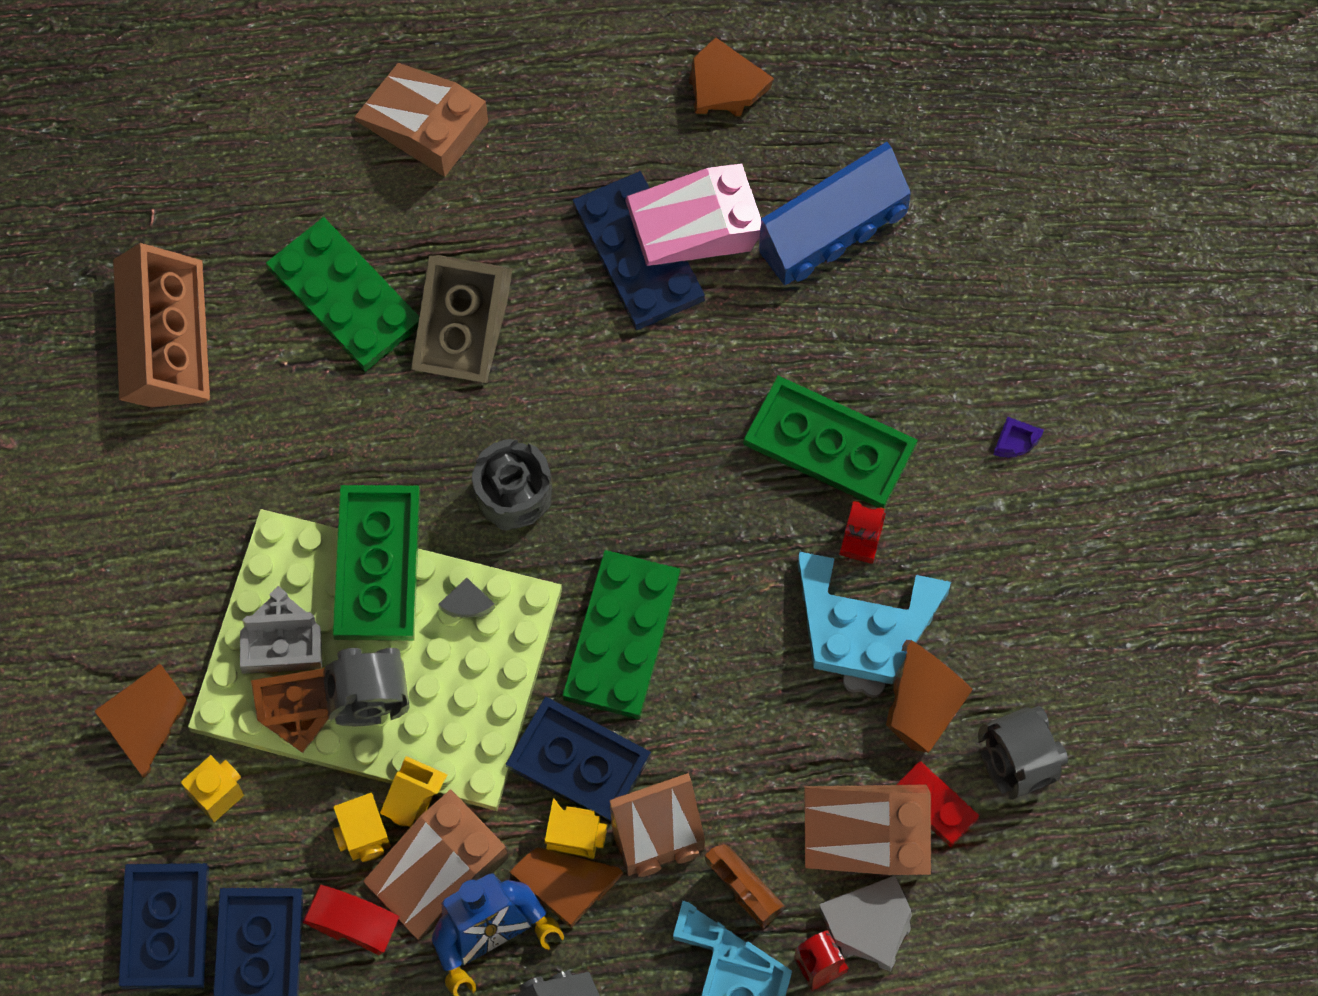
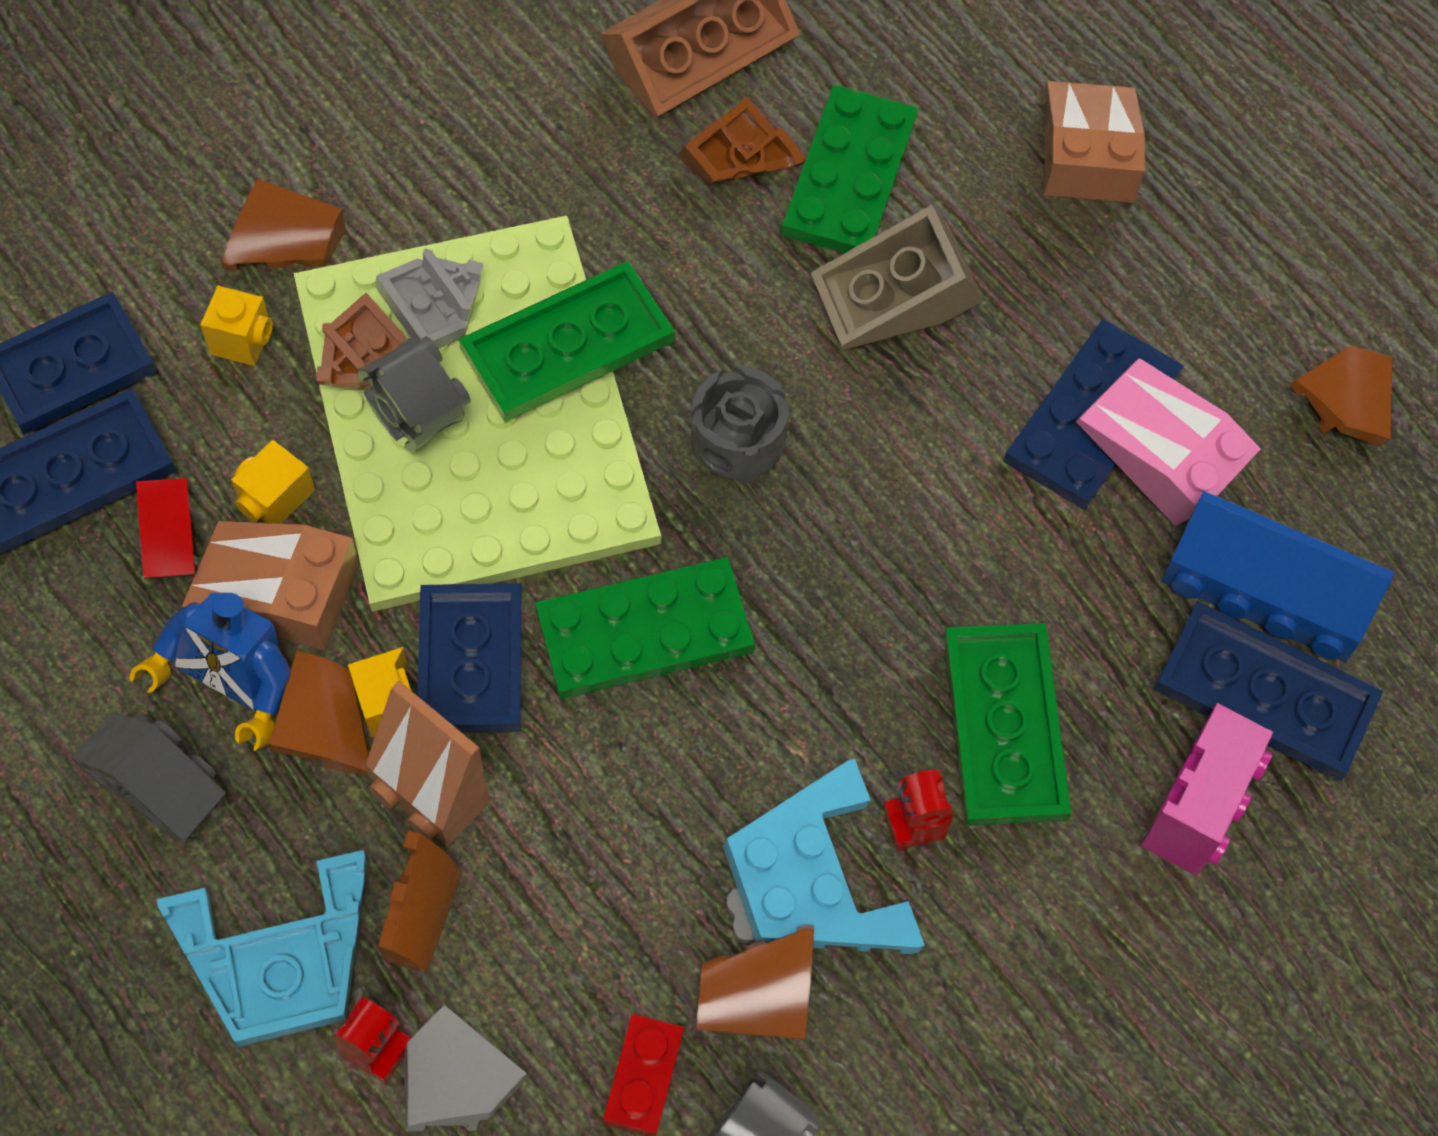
camera: 55 degrees right, 5 degrees down
yellow window [380,756,448,827] -> none
dark grey tile [438,578,495,618] -> none
nougat slope [804,785,931,875] -> none
dark purple tile [993,417,1044,458] -> none
none -> dark orange slope [678,96,806,184]
none -> wedge [1141,703,1273,876]
none -> dark blue plate [1154,601,1383,781]

